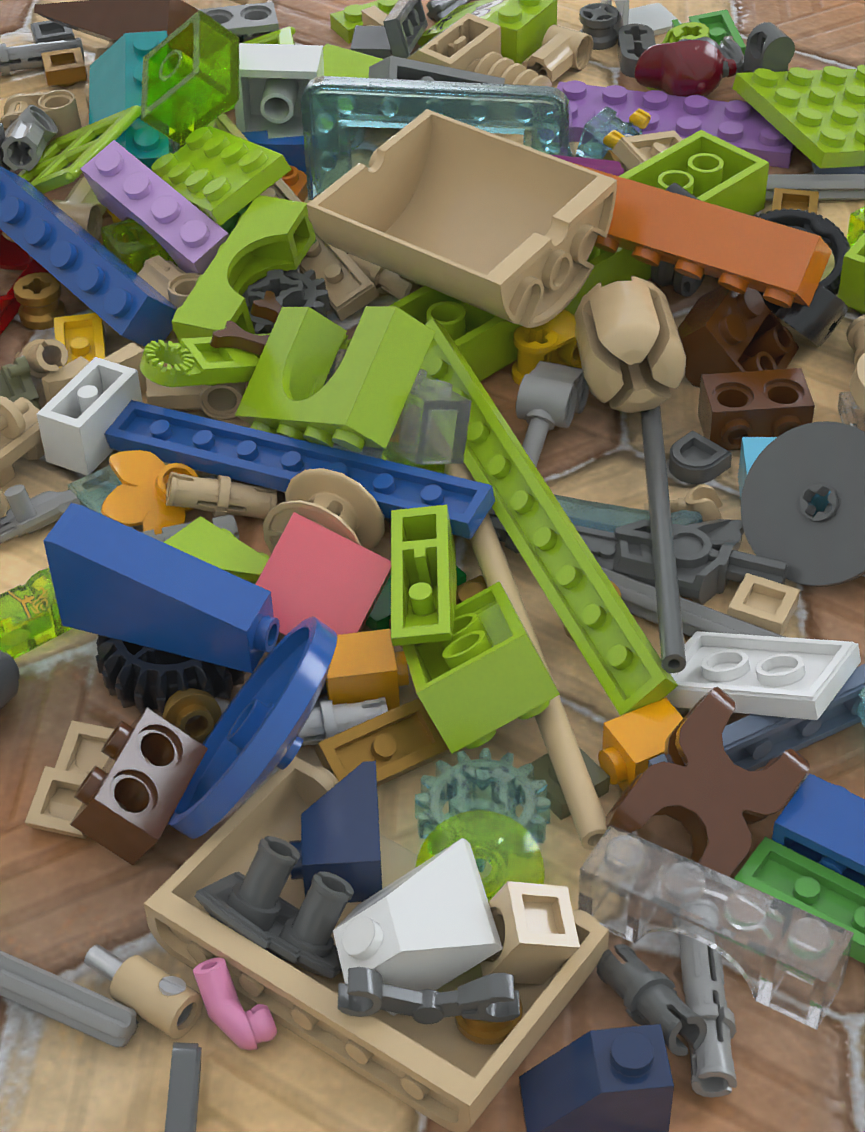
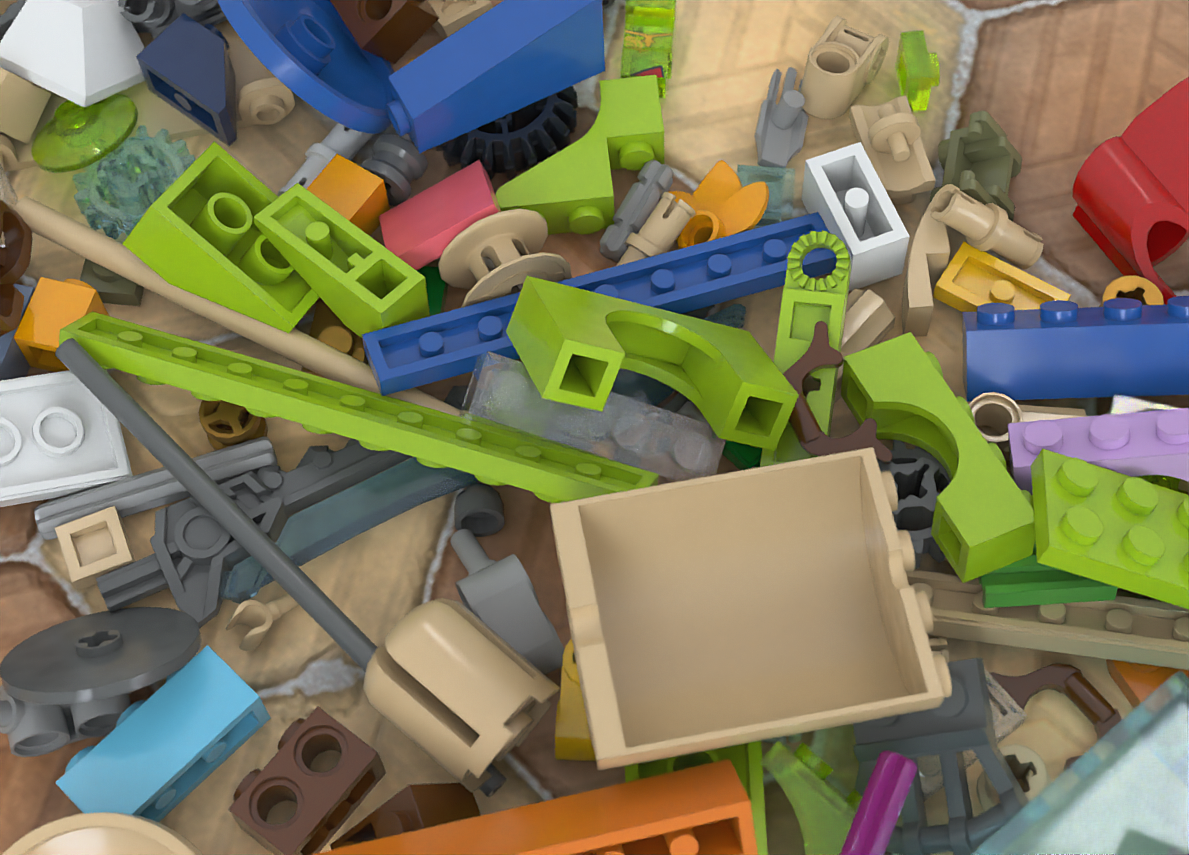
camera: 135 degrees right, 20 degrees up
pearl gold plate [314,698,449,787] -> none
dark grey tile [669,430,732,484] -> none

